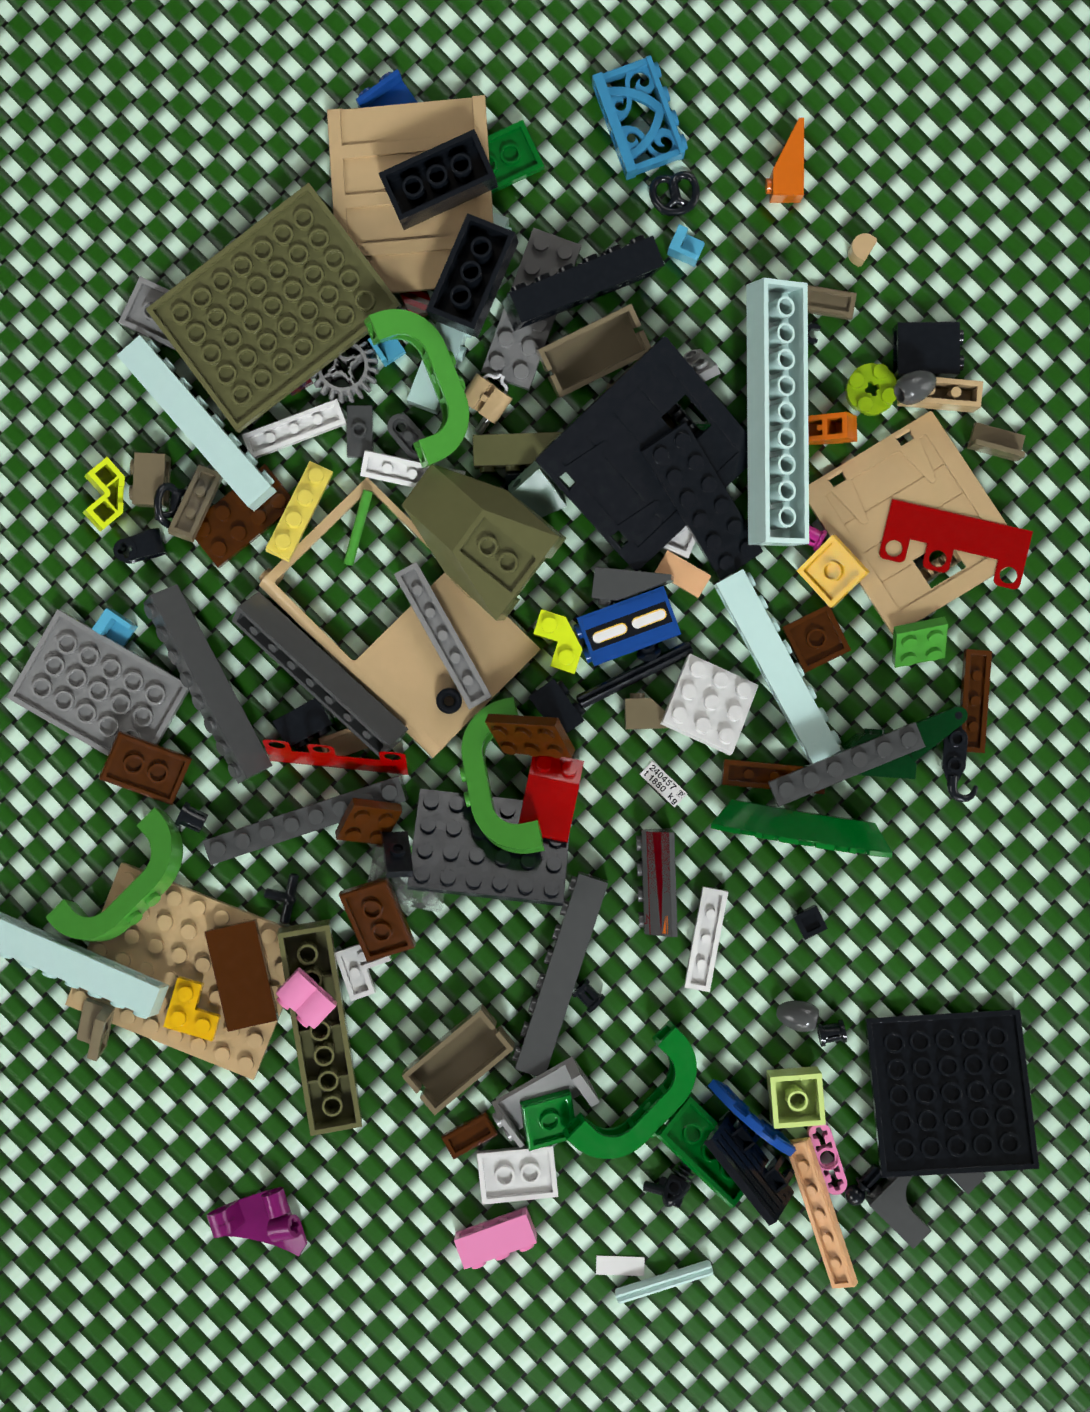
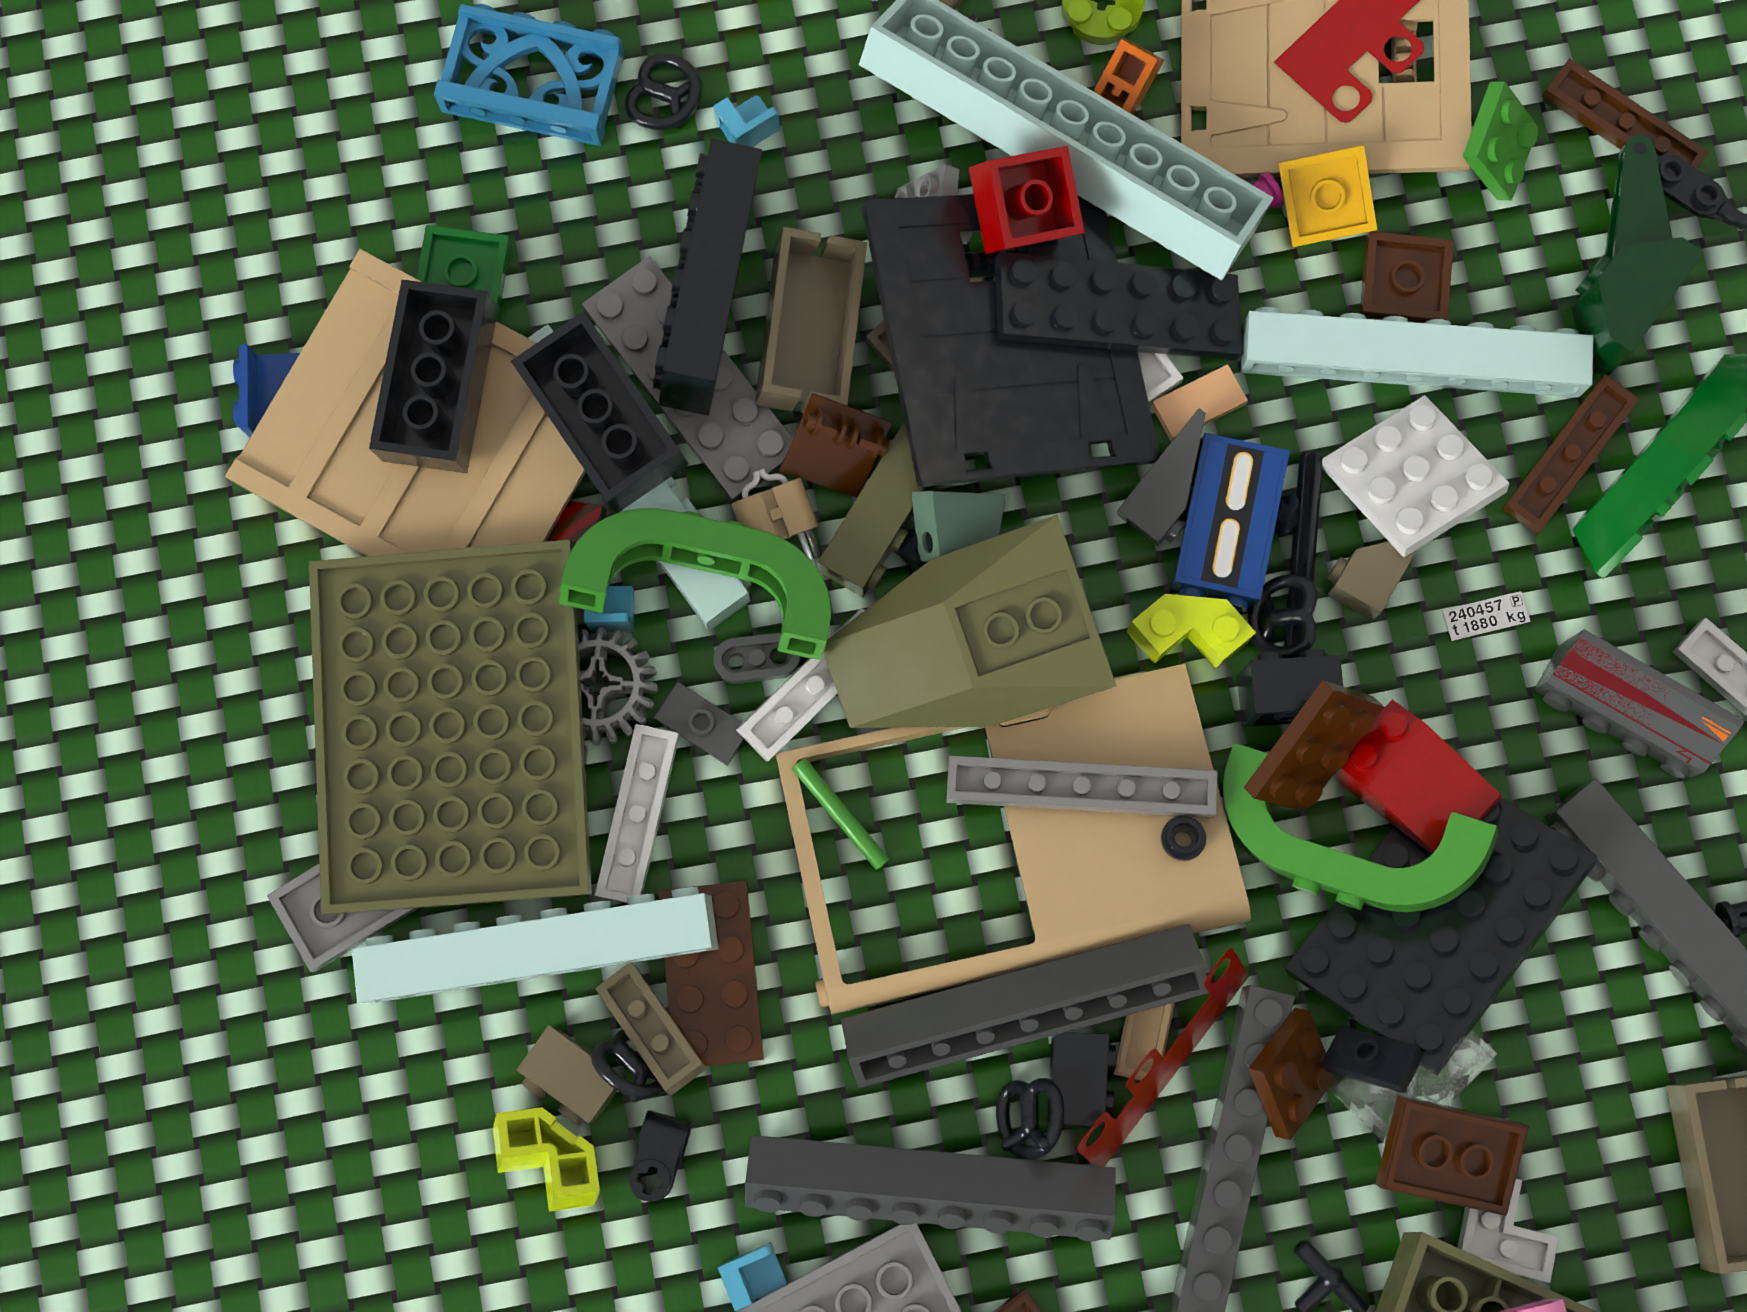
camera: 55 degrees left, 10 degrees down
light yellow plate [265,461,333,562] -> none
dark grey plate [768,722,926,807] -> none
none -> reddish brown hinge [779,393,892,498]
none -> red brick [969,146,1085,254]
none -> black piece [996,1078,1064,1159]
none -> black piece [1247,574,1317,658]

